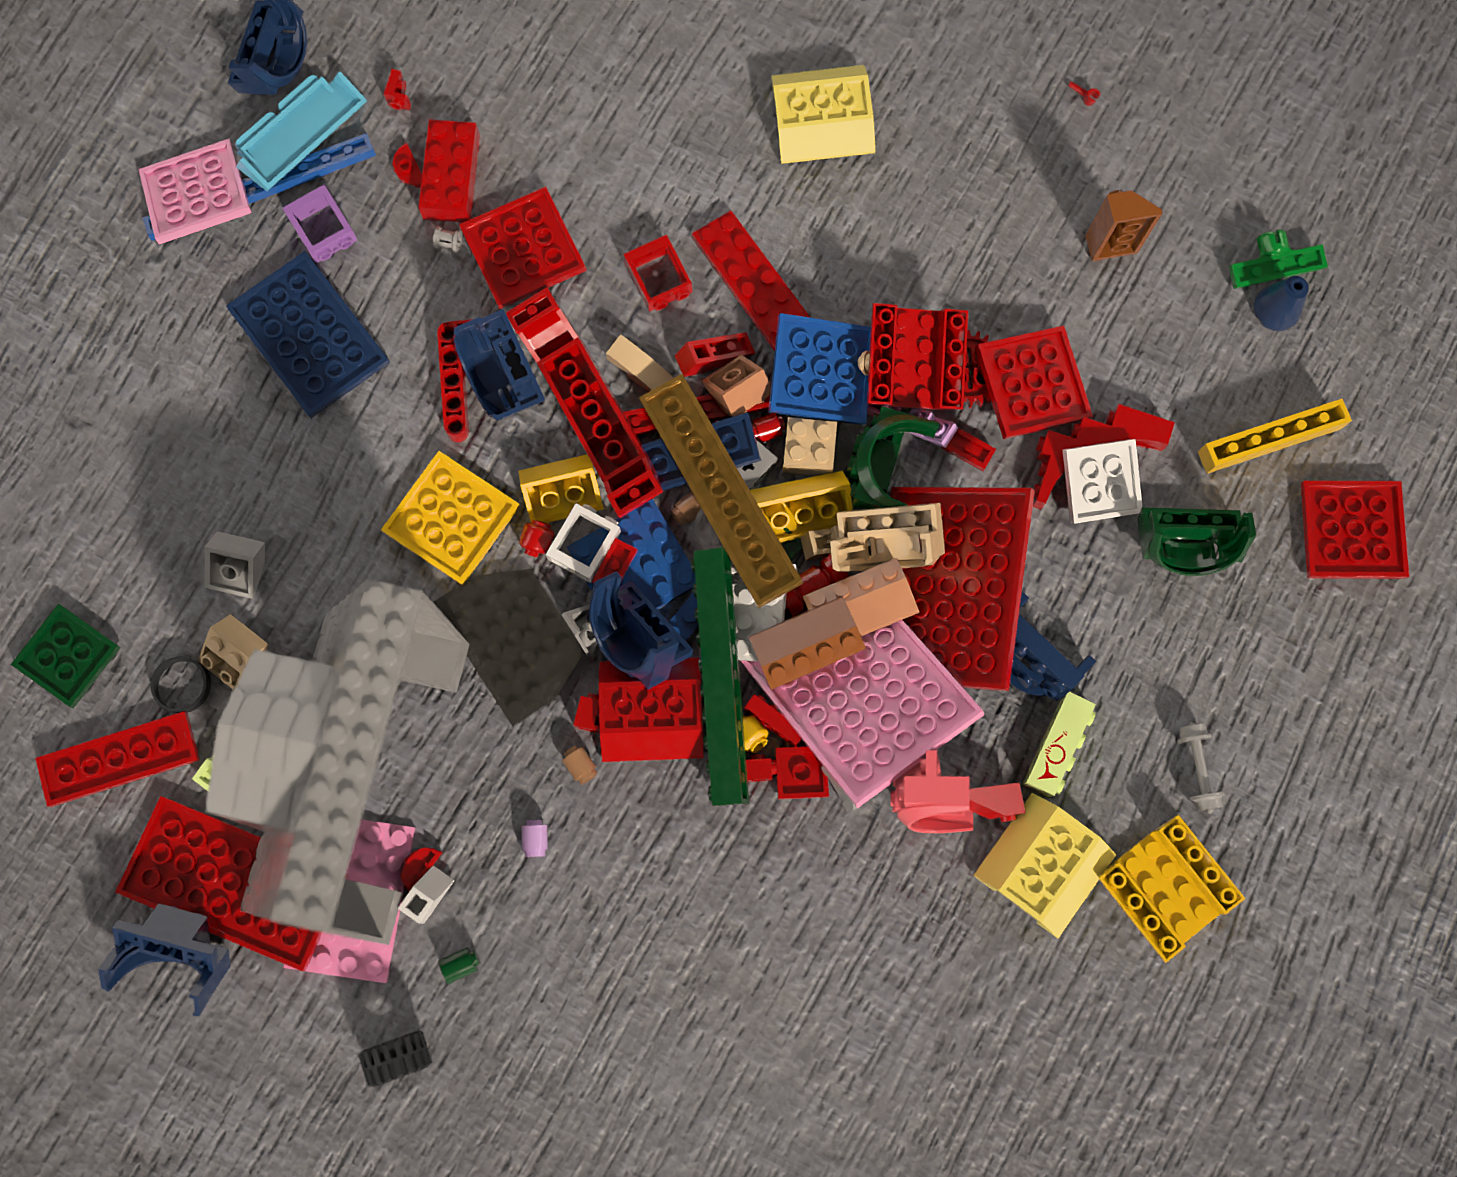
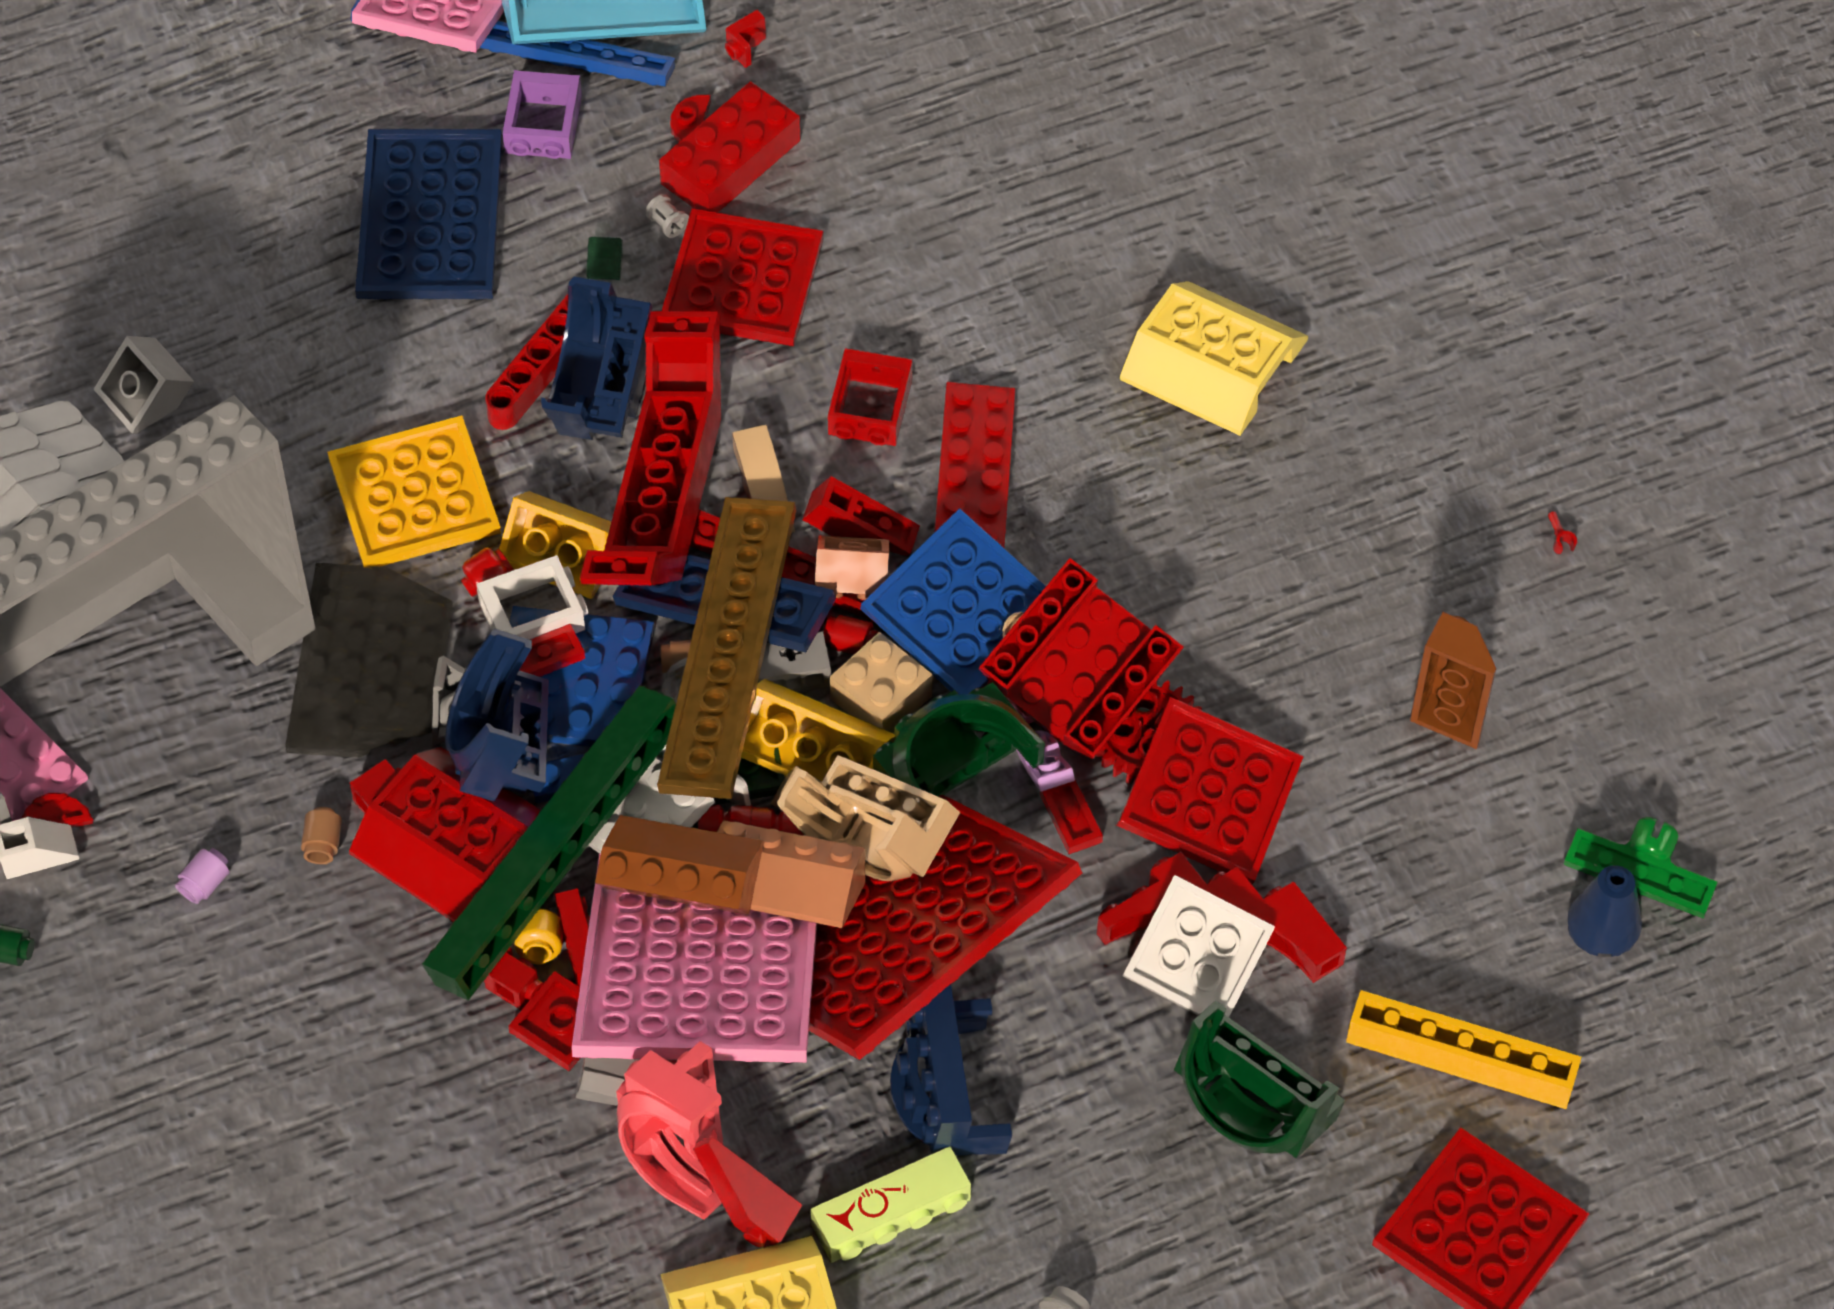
camera: 40 degrees right, 20 degrees down
none -> clear green slope [586,237,624,280]

